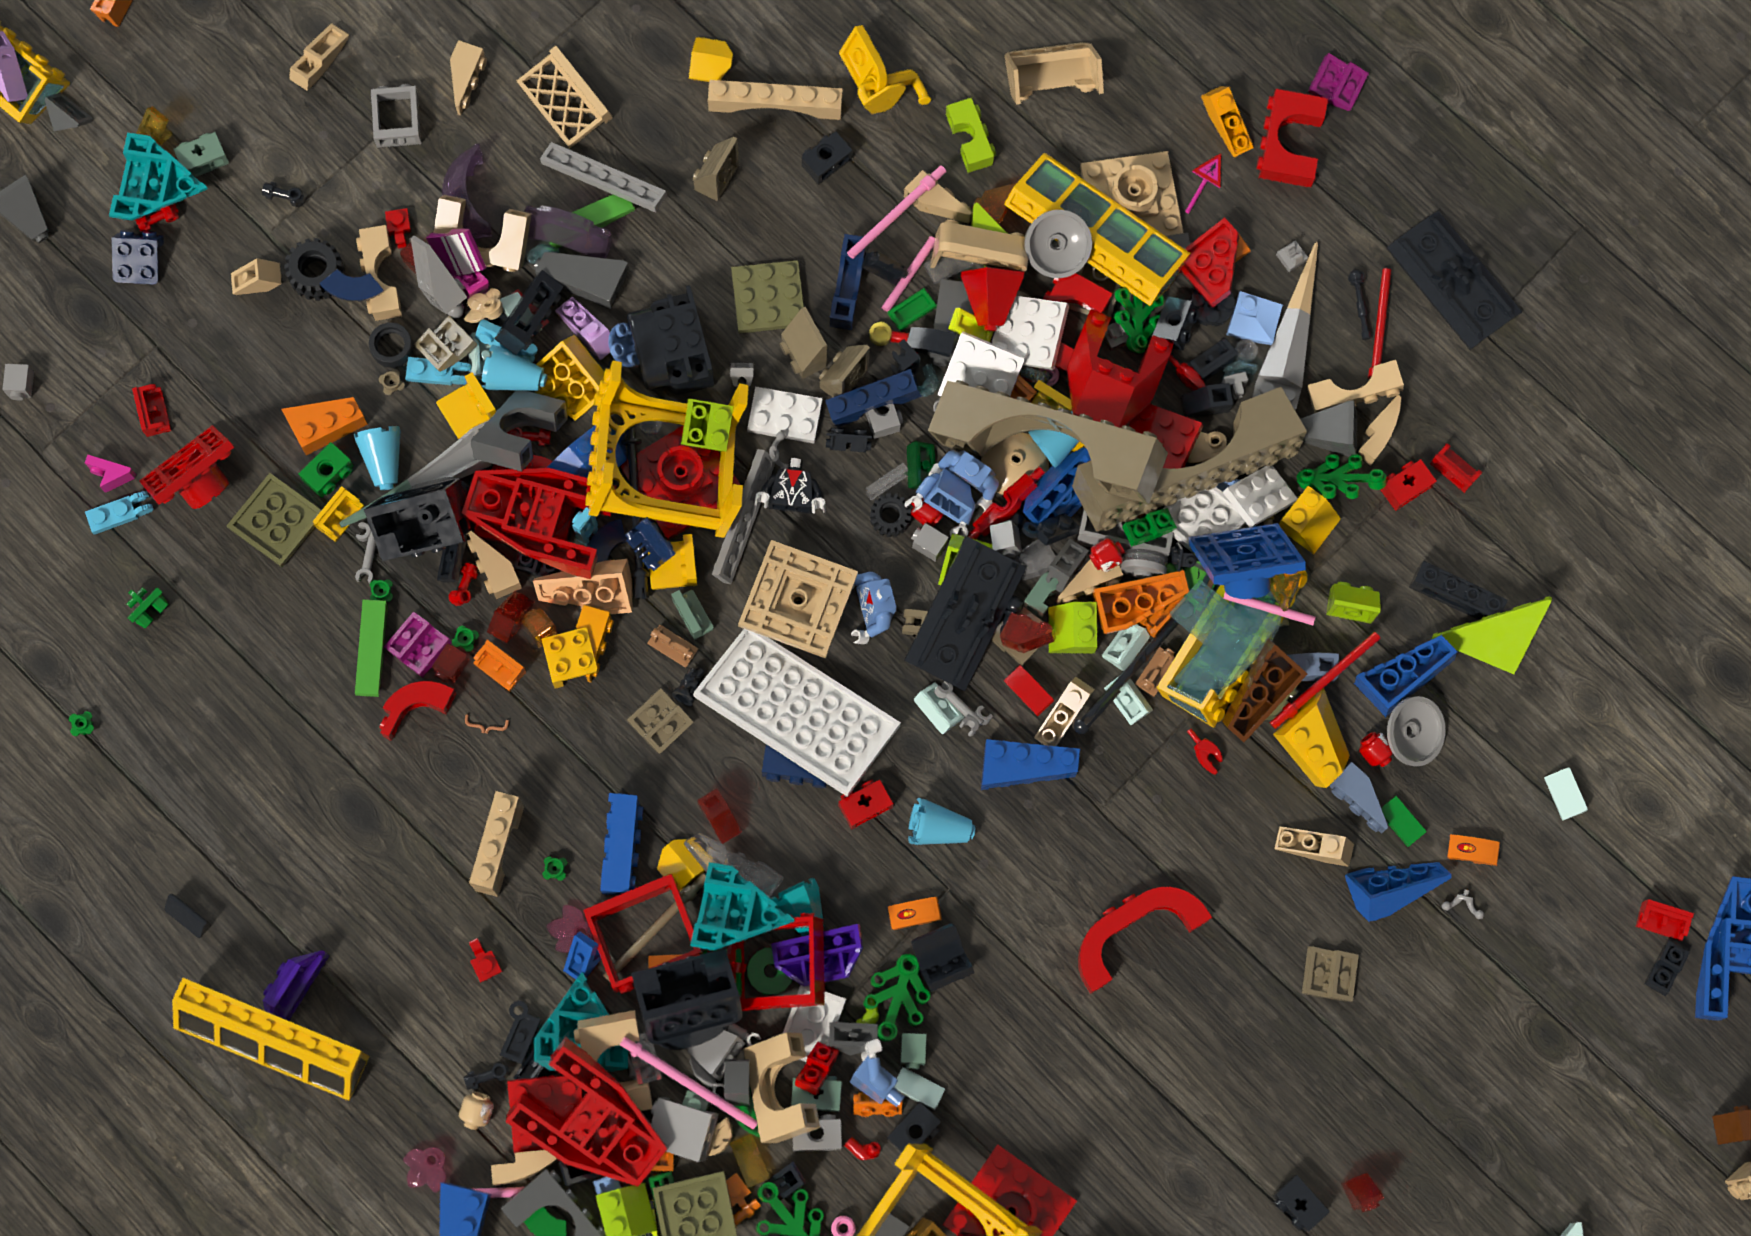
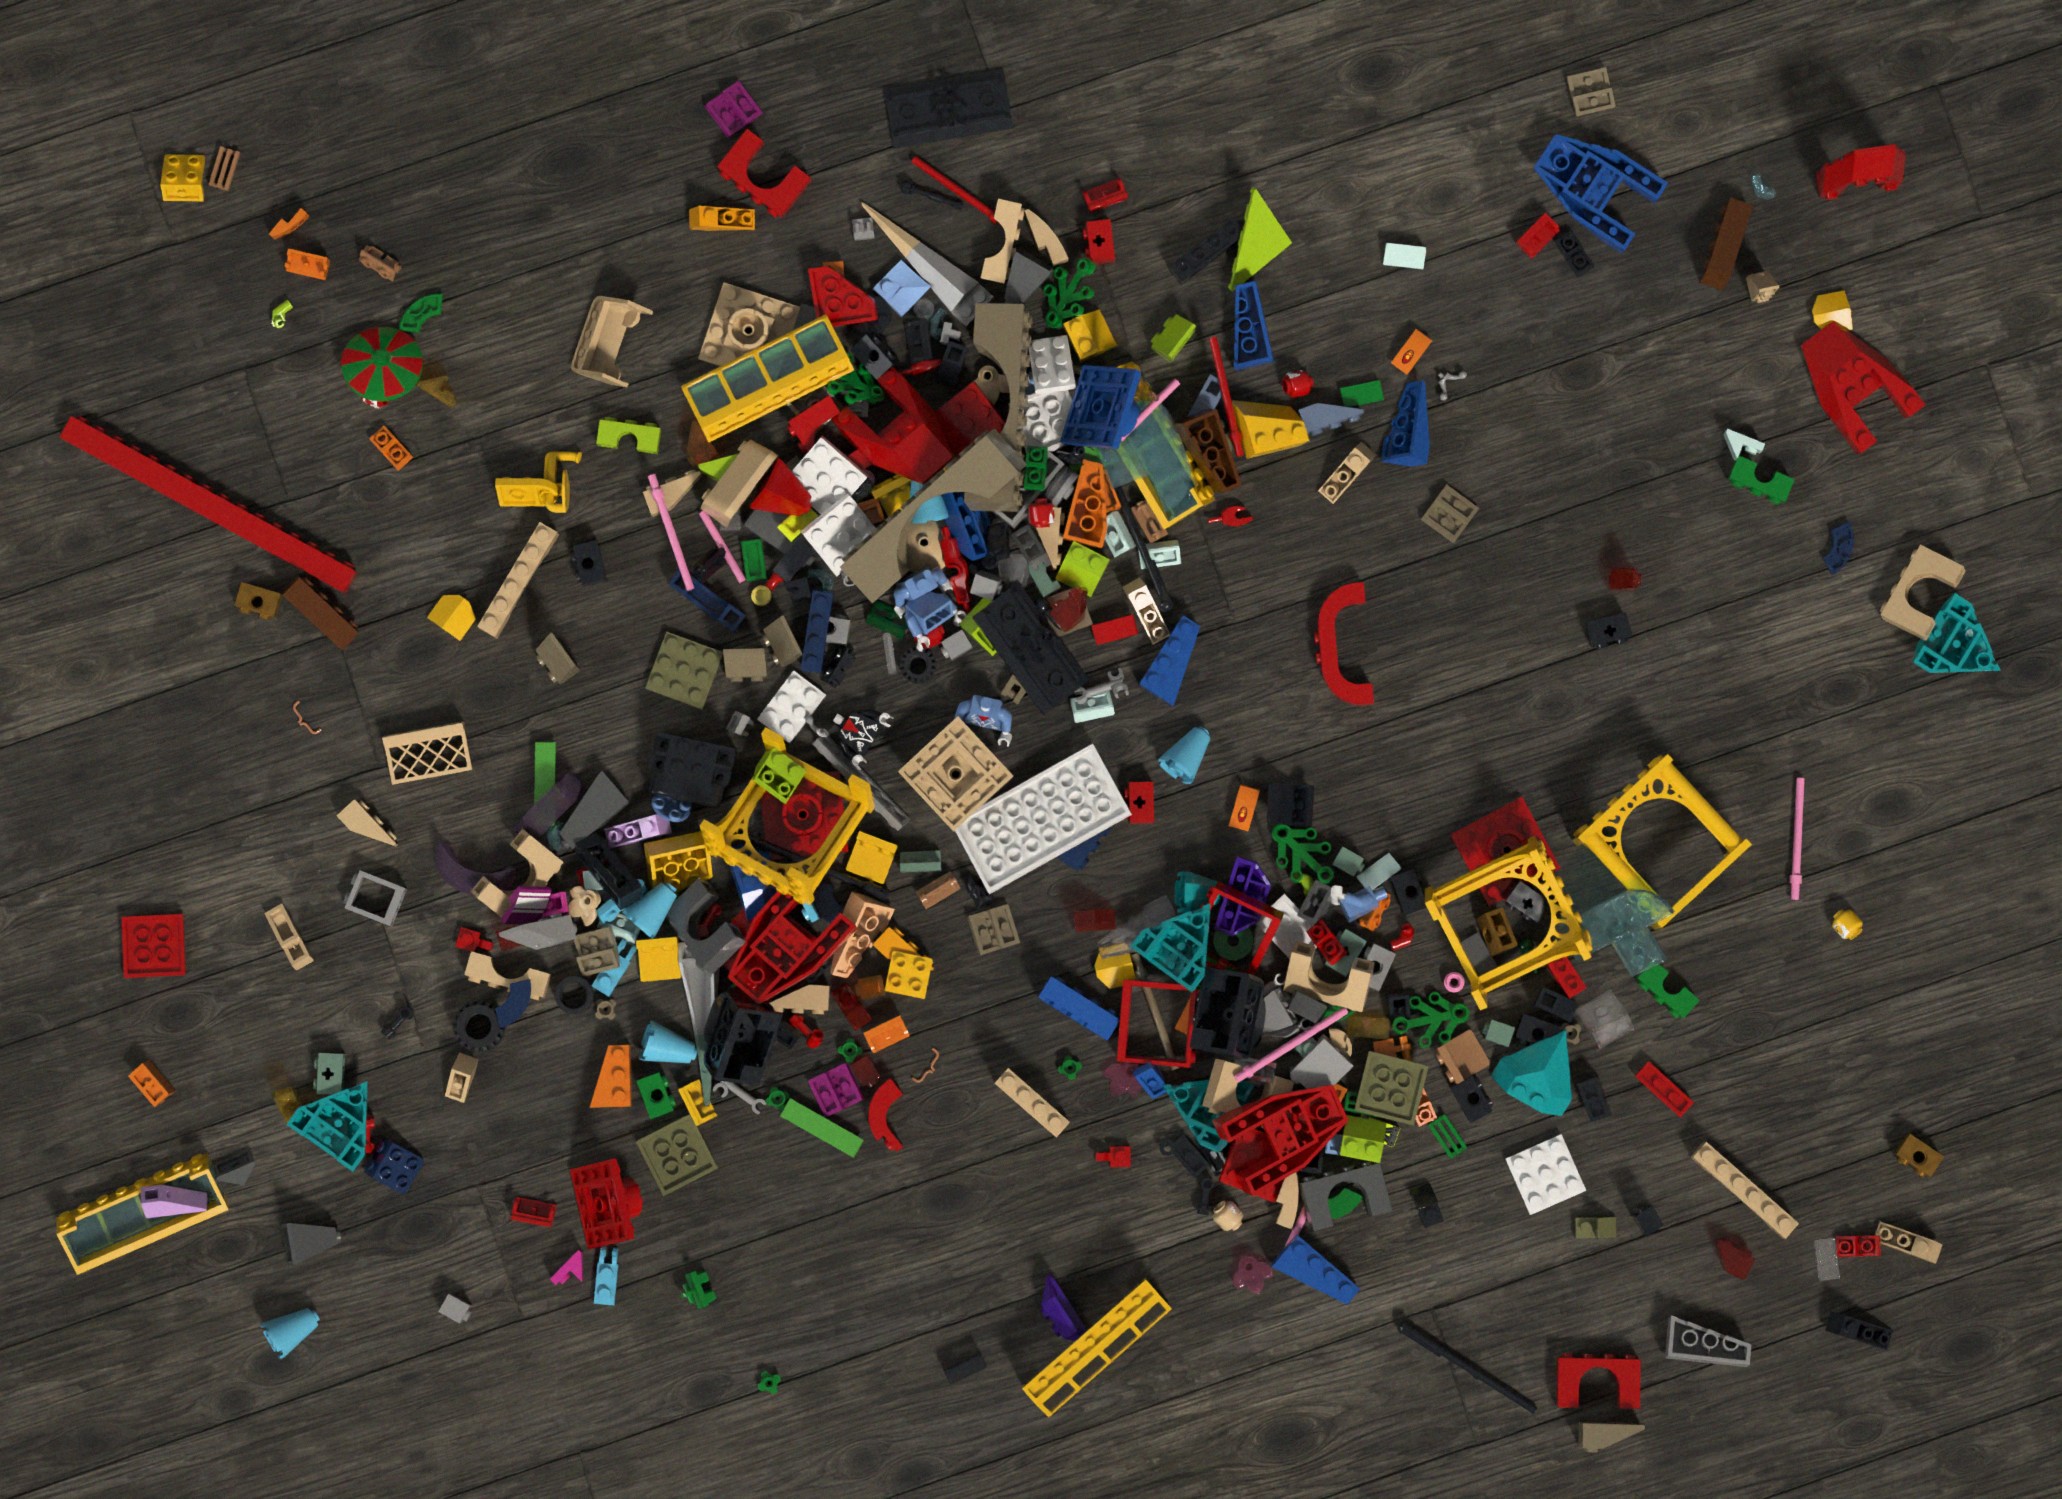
camera: 60 degrees left, 10 degrees up
light grey plate [540,142,667,212] -> none
dark blue hinge [625,517,676,571] -> none
light grey dish [1024,209,1092,278] -> none
piece [1186,153,1221,213] -> none
light grey dish [1387,696,1445,766] -> none

